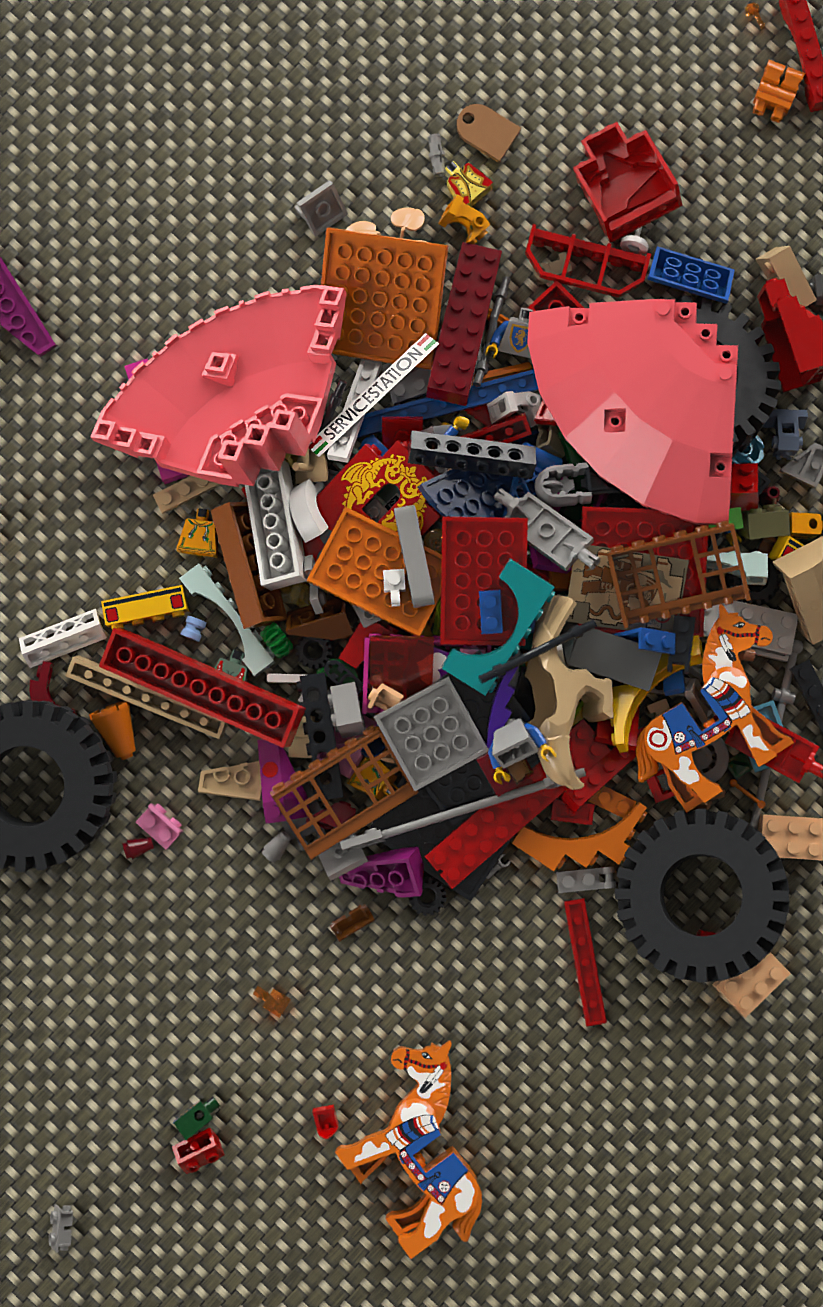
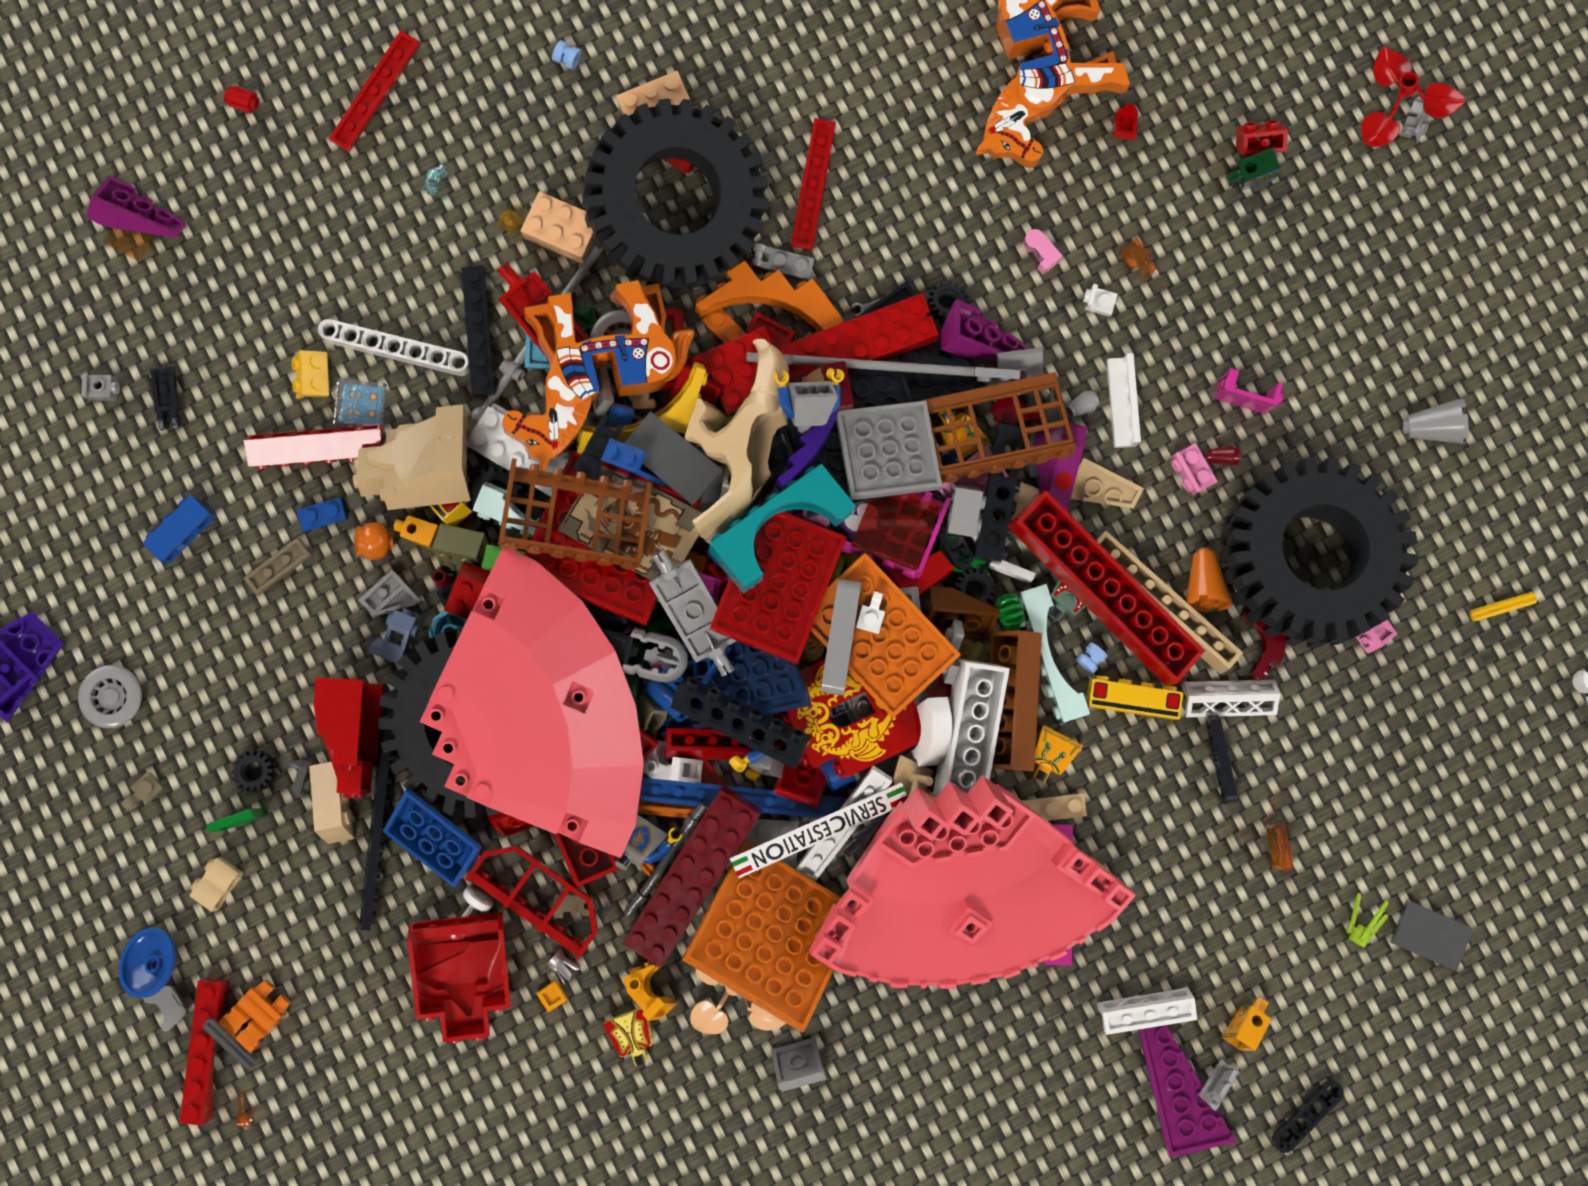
camera: 160 degrees left, 0 degrees up
reddish brown hinge [330,904,375,942] -> none
light nougat bracket [368,683,404,710] -> none
light grey pin [428,134,446,177] -> none
medium nougat tile [457,104,521,163] -> none
black bar [478,619,597,684] -> none
blue plate [479,590,503,634] -> none
orange hinge [729,779,766,809] -> none
none -> dark grey axle [203,1018,256,1069]
none -> black plate [359,707,394,931]
none -> light orange tile [536,979,568,1012]
none -> flat silver piece [547,951,580,985]
none -> bright pink leg [1023,229,1062,275]
none -> white bracket [1083,284,1117,317]
none -> white fence [1097,988,1197,1035]
none -> white fence [1106,353,1141,448]
none -> black beam [1205,715,1238,804]
none -> dark pink panel [1214,368,1284,414]
none -> red plant [1361,46,1466,147]

